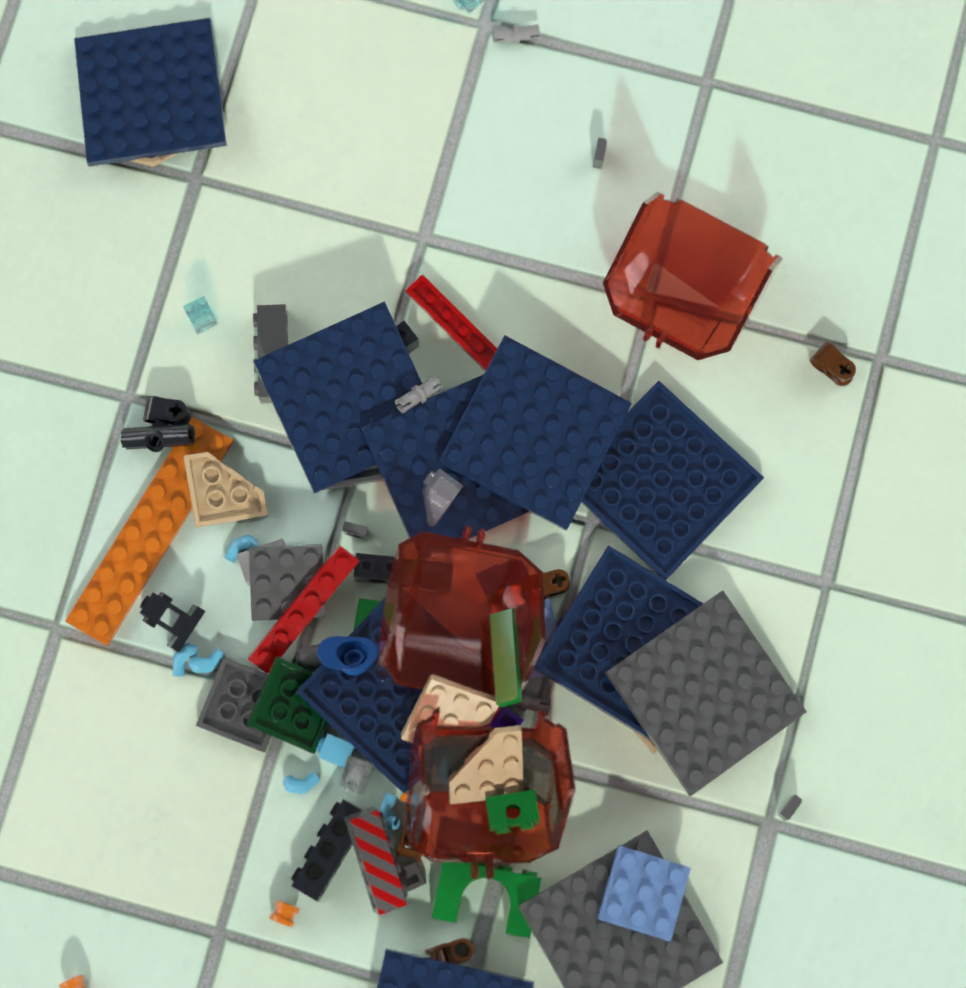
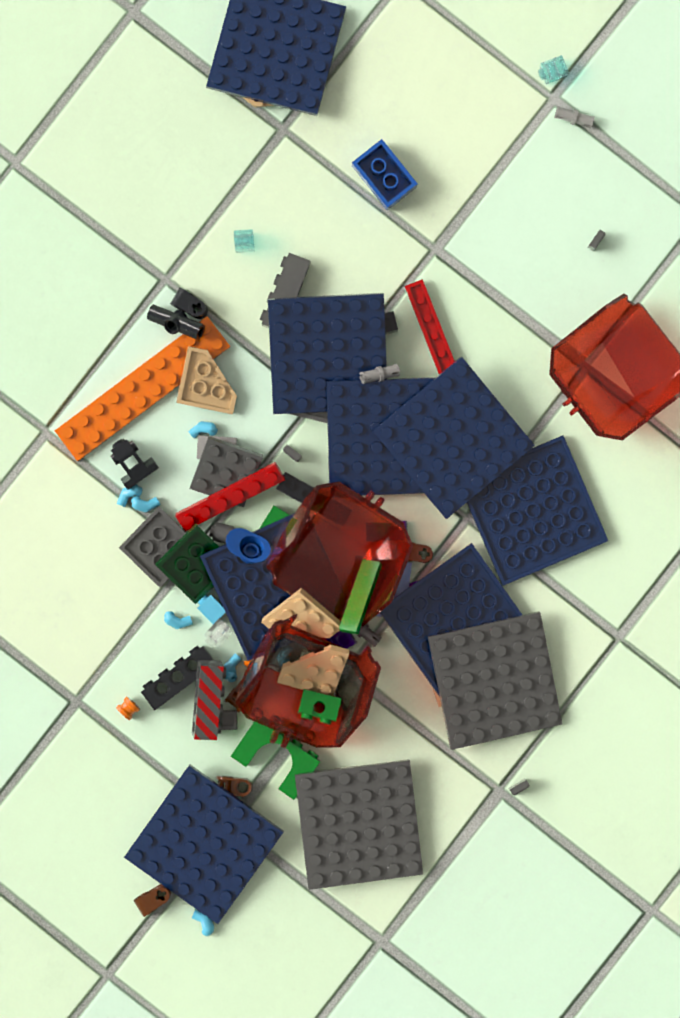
camera: 25 degrees right, 10 degrees up
clear slope [423,469,463,527] -> none
medium blue plate [597,845,691,942] -> none
none -> blue brick [352,139,418,211]

